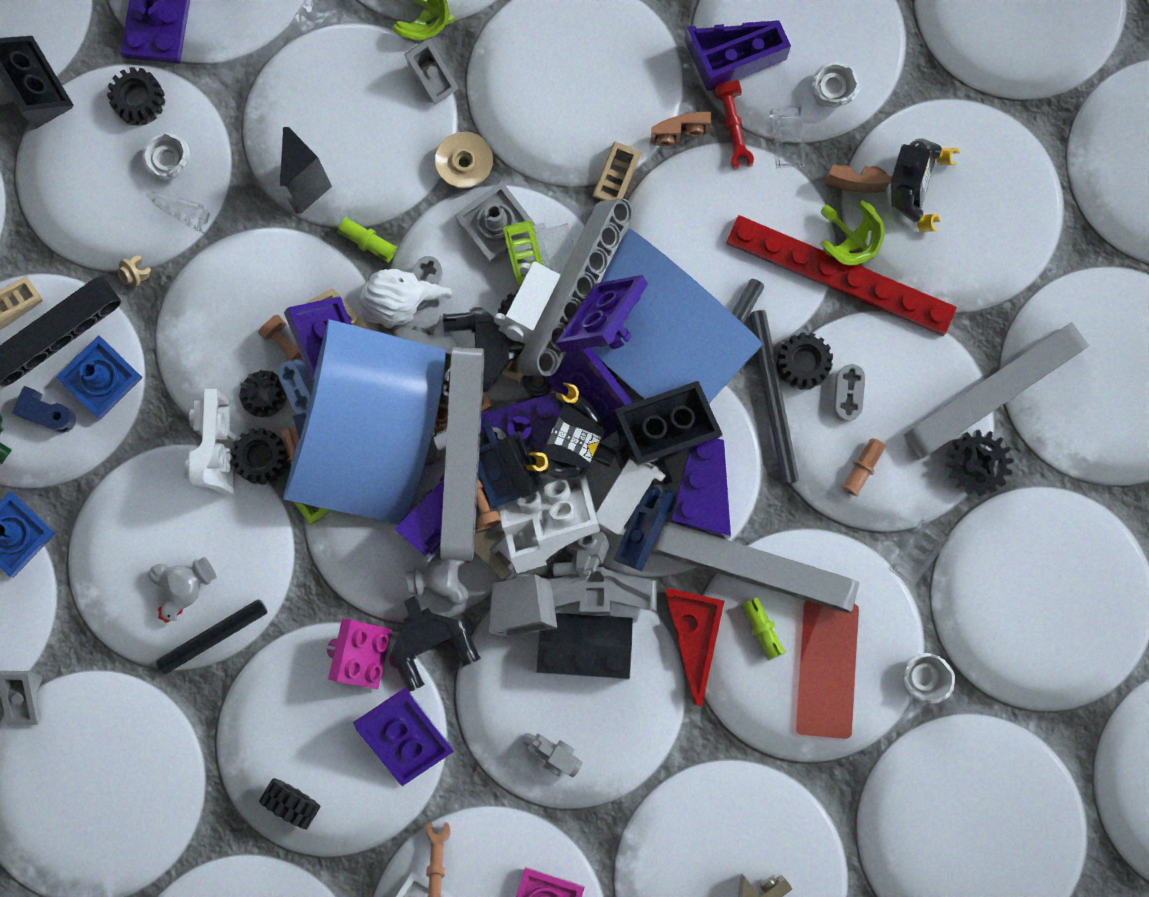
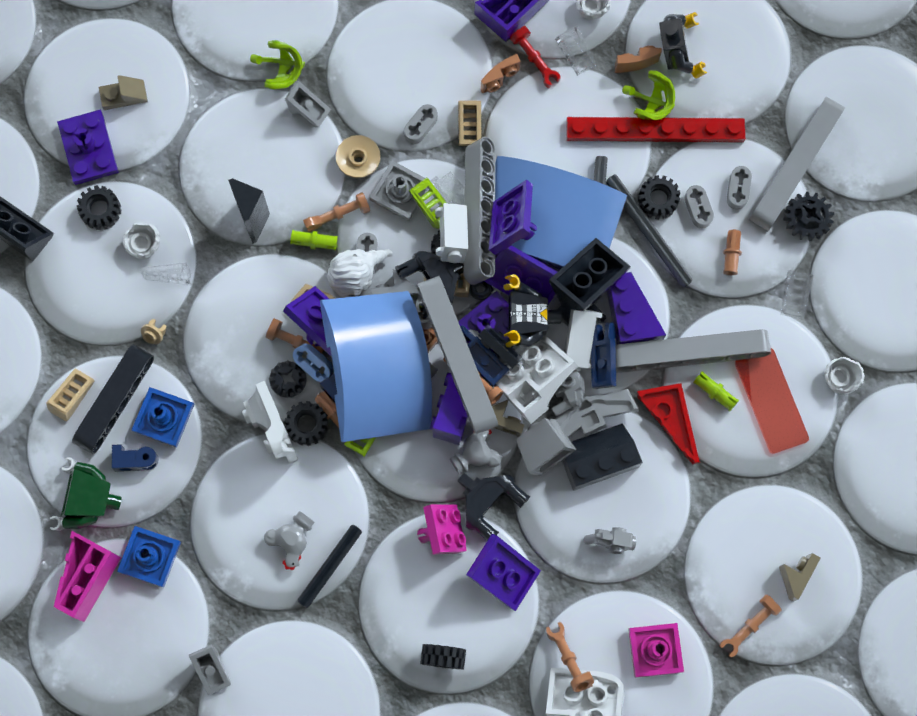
camera: 30 degrees left, 5 degrees down
none -> nougat piece [303,192,370,232]
none -> light grey beam [404,104,438,144]
none -> light grey beam [727,166,752,209]

